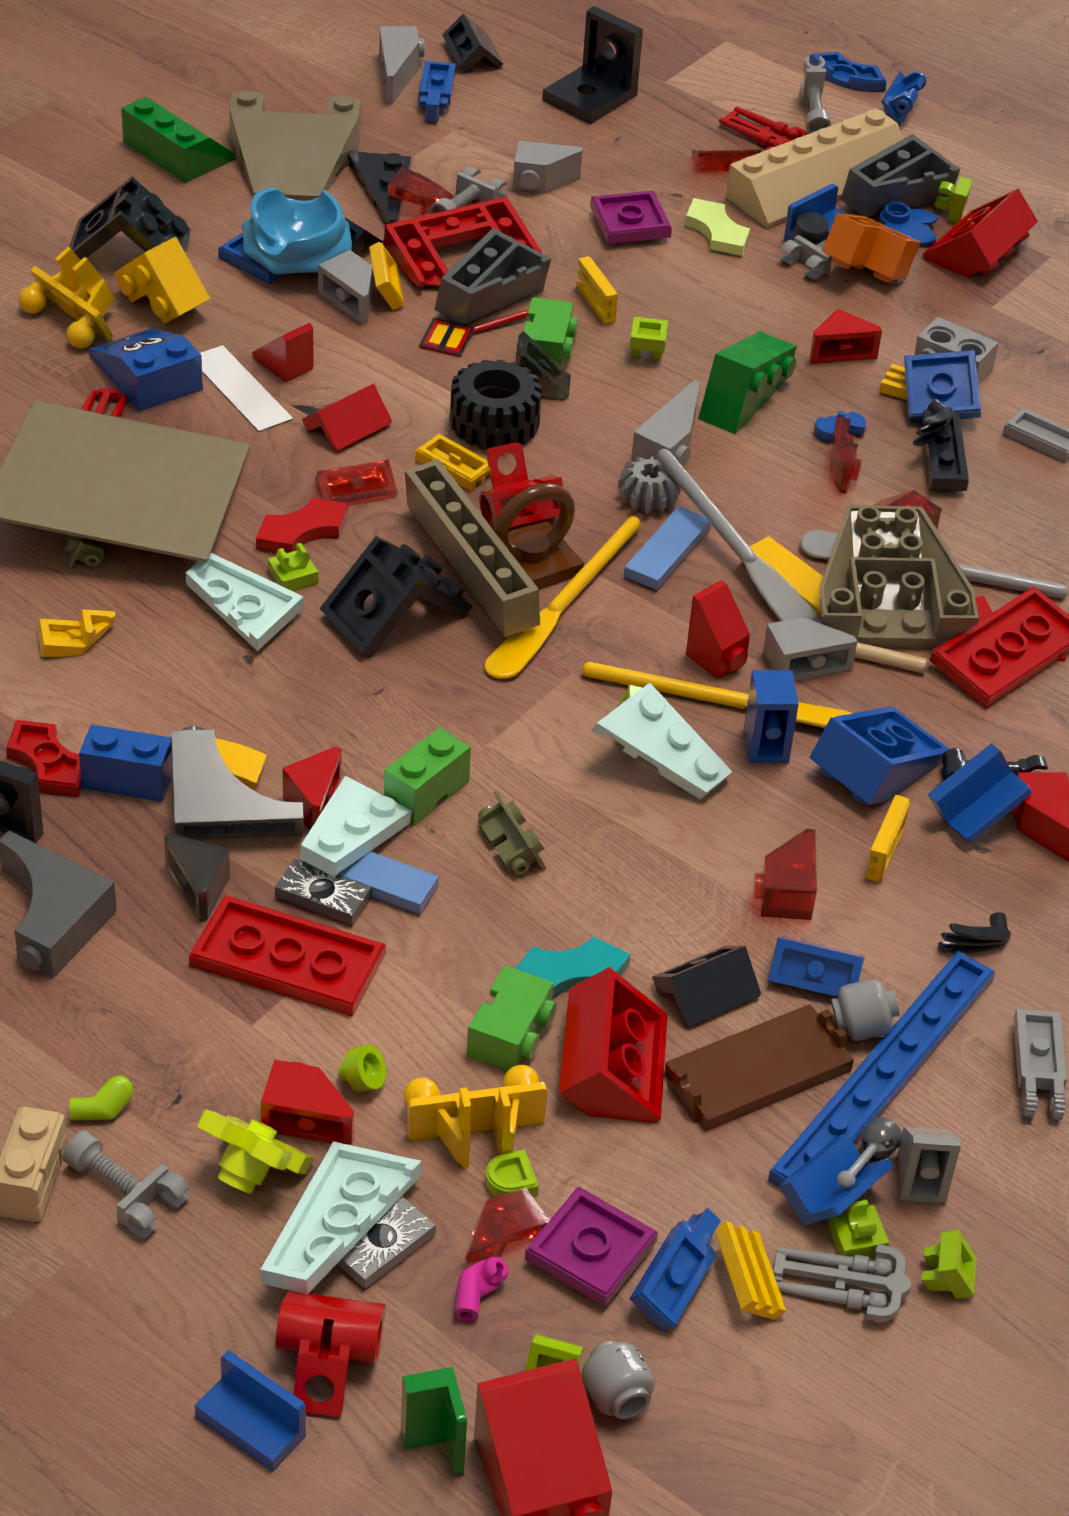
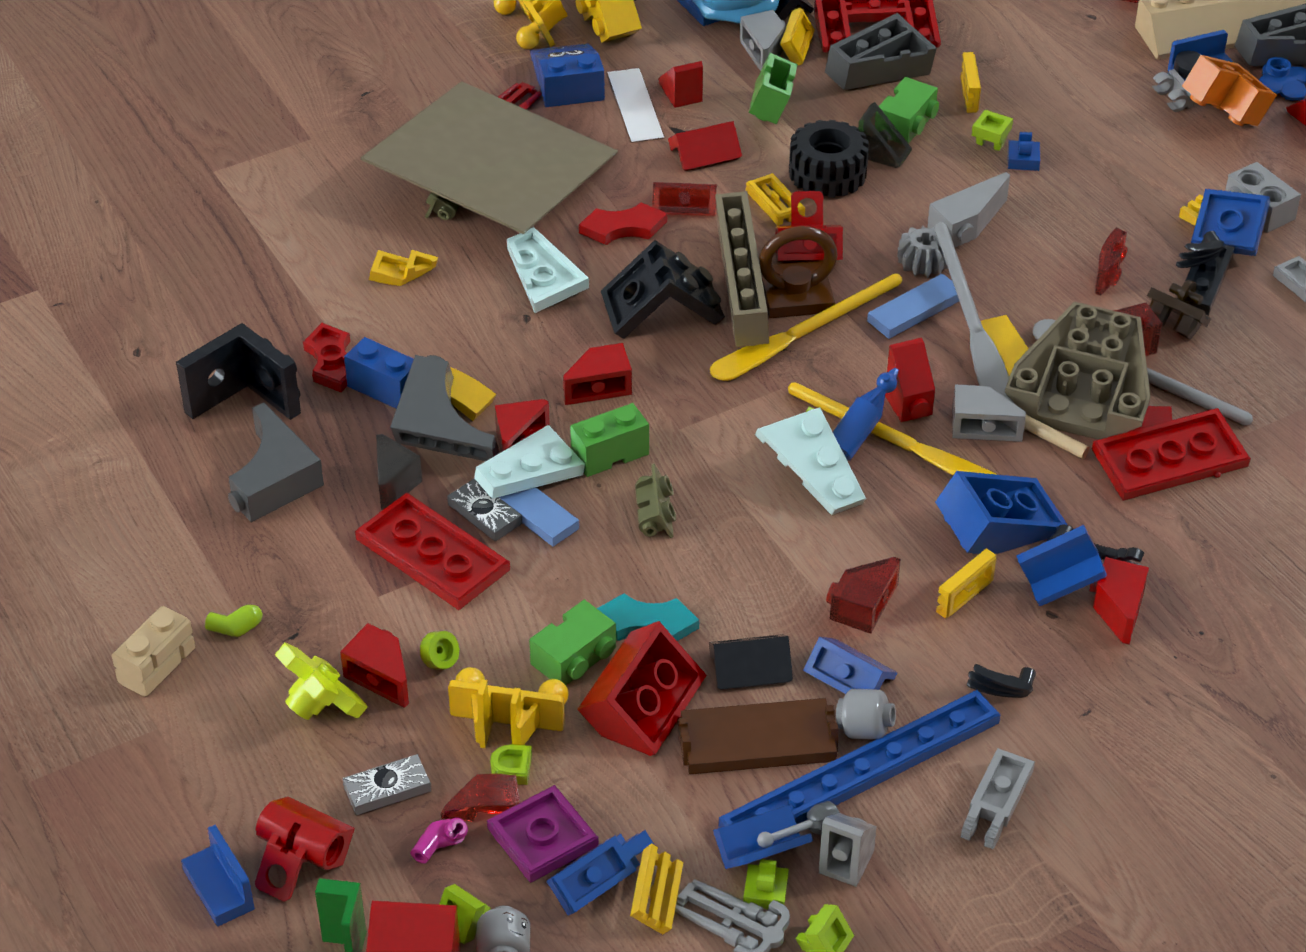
camera: 25 degrees right, 0 degrees up
light grey bar [63,1130,190,1239] -> none
light aqua wing [260,1141,422,1294] -> none
lime tile [268,543,318,591] -> none
piece [419,310,529,357] -> none
magenta plate [590,191,672,244] -> none
yellowish green tile [685,198,750,256] -> none
green wedge [698,331,797,434] -> none
blue brick [744,670,799,763] -> none
red slope [809,309,882,364] -> none
blue piece [814,411,867,442] -> none
none -> red slope [563,343,632,405]
none -> bright green brick [748,53,798,124]
none -> blue wheel [833,368,899,461]
none -> blue tile [1008,132,1040,171]
none -> dark brown hips [1145,279,1211,339]

